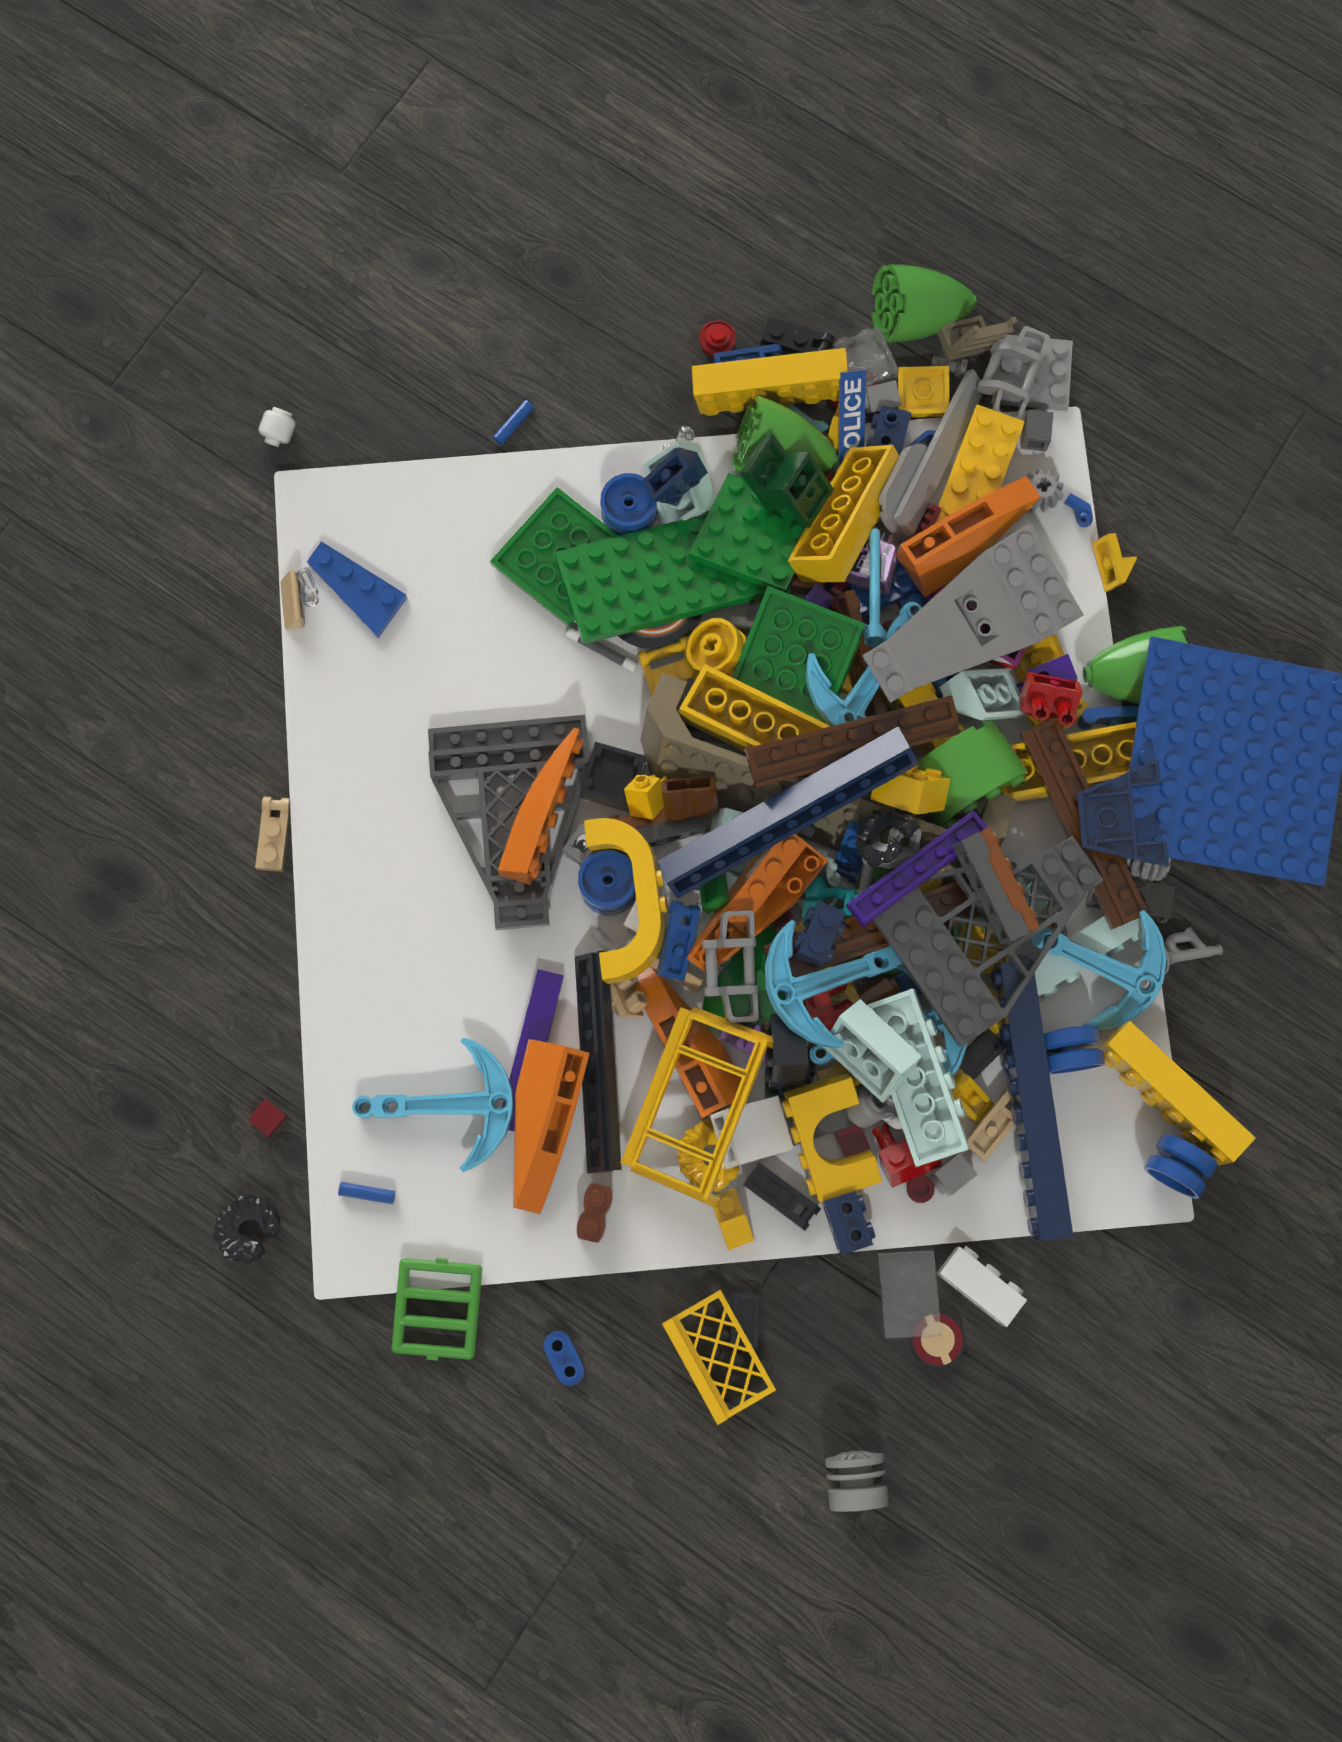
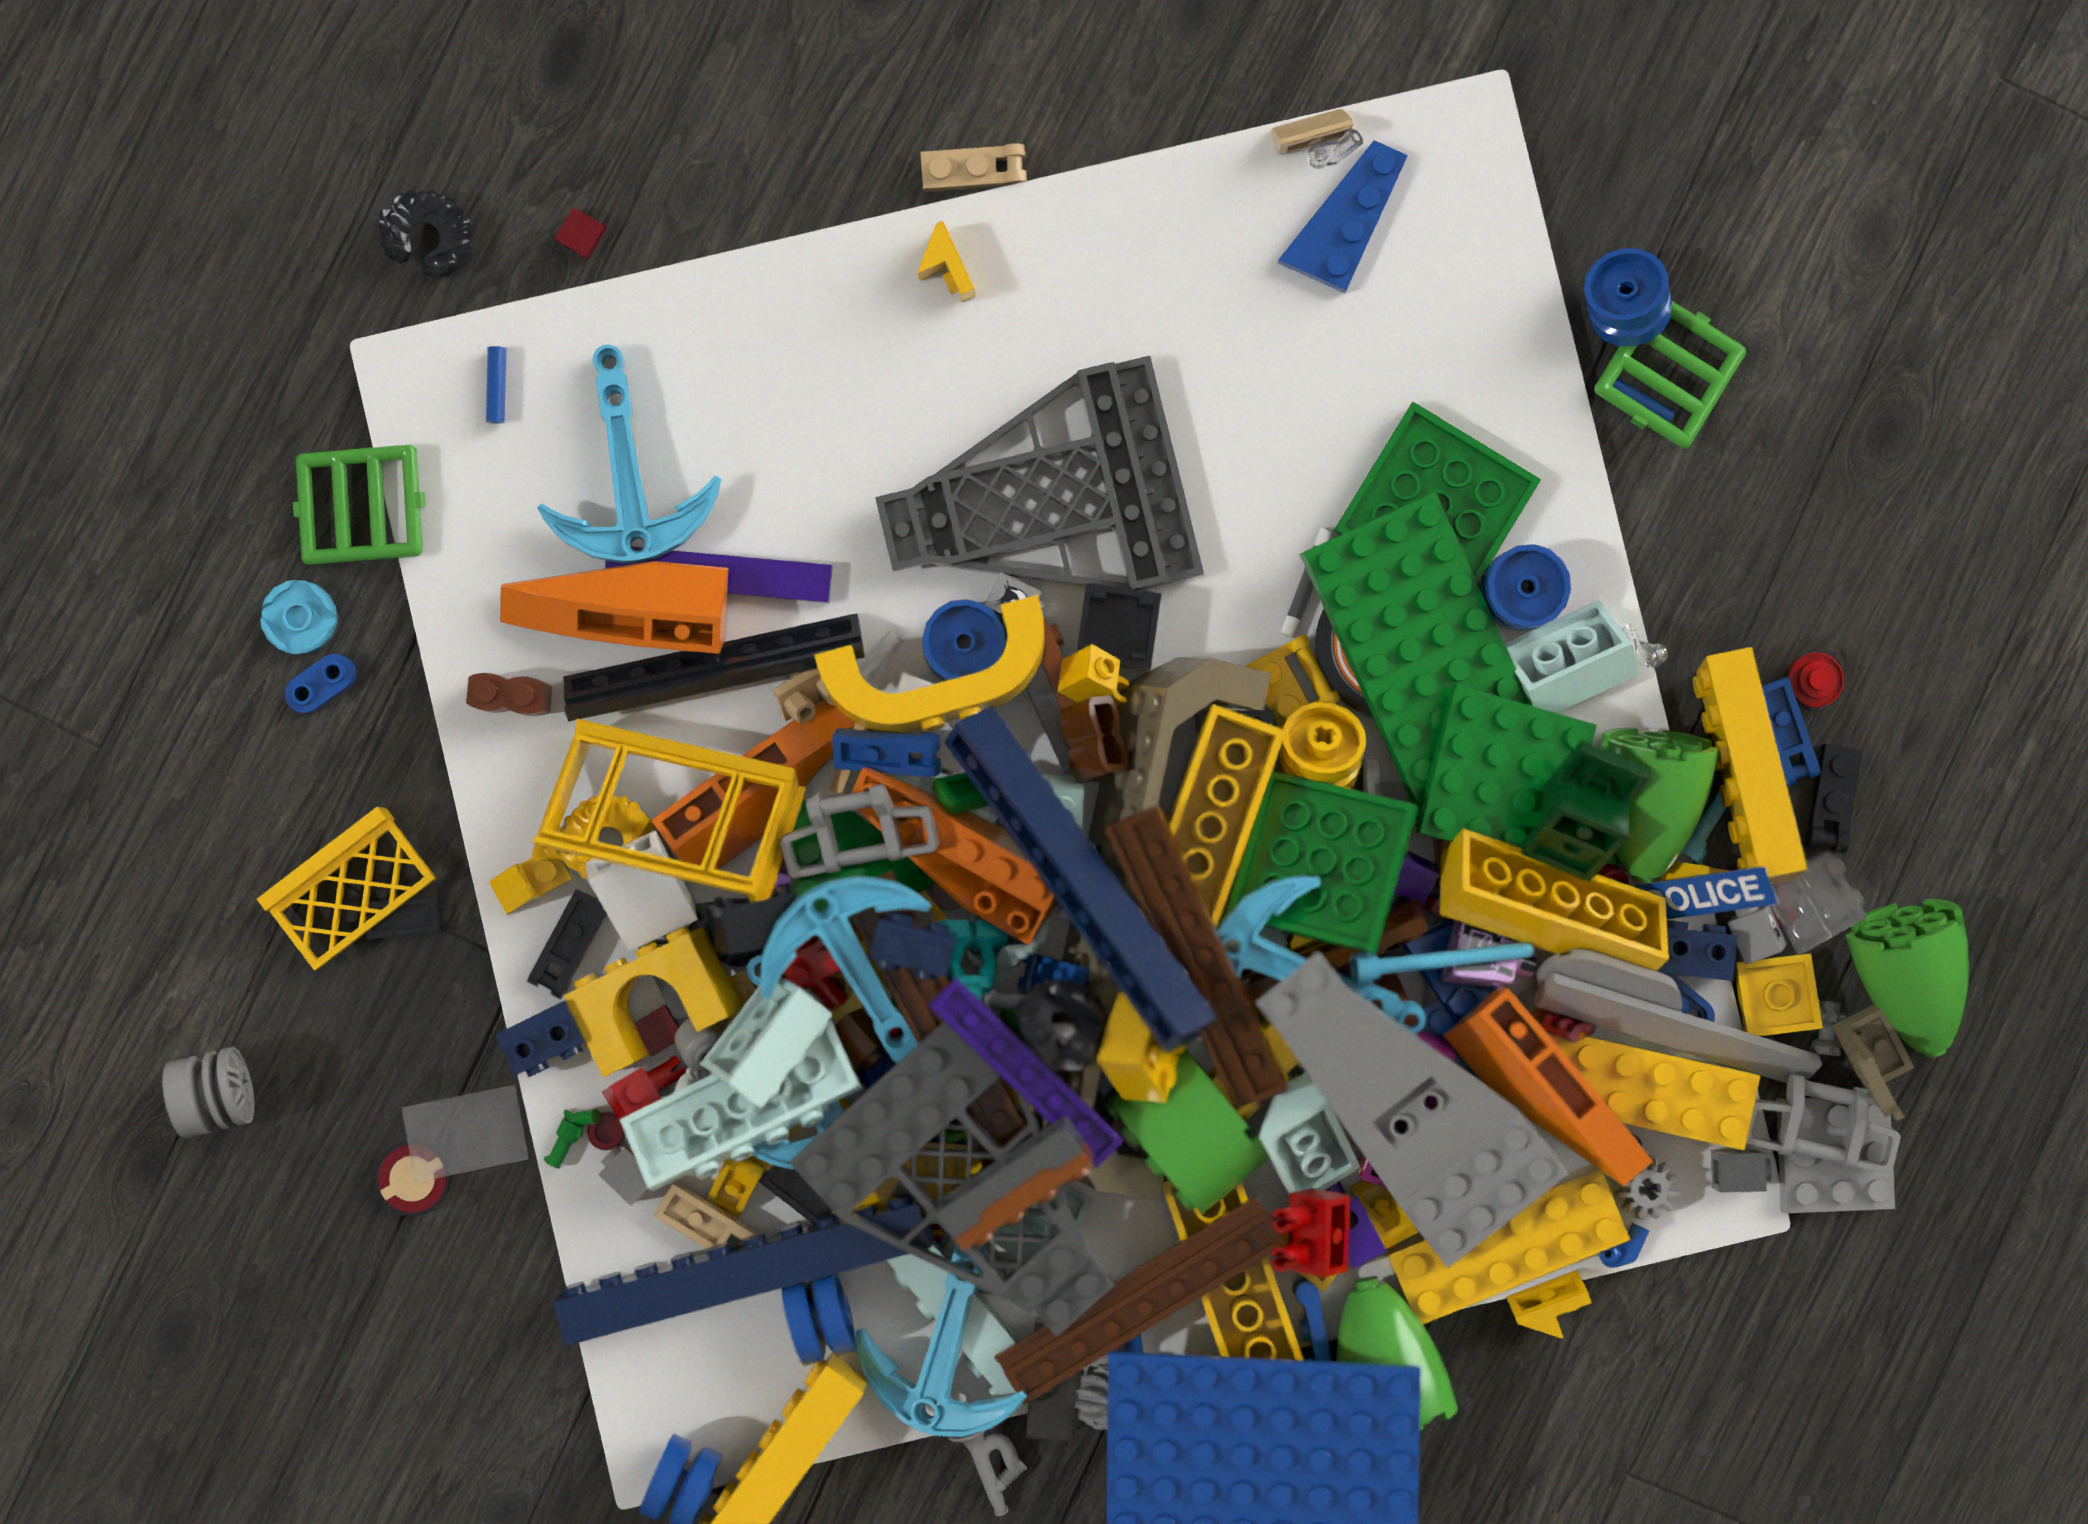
camera: 80 degrees right, 10 degrees up
white head [258,407,296,447] -> none
orange wedge [498,728,584,885] -> none
dark blue brick [643,447,708,505] -> none
white brick [936,1246,1027,1327] -> none
dark blue wing [1077,759,1169,867] -> none
none -> medium azure tile [260,580,337,655]
none -> green piece [544,1109,601,1169]
none -> yellow slope [917,221,975,302]
none -> yellow brick [1385,1164,1630,1324]
none -> blue wheel [1584,248,1672,347]
none -> bright green bar [1594,301,1746,449]

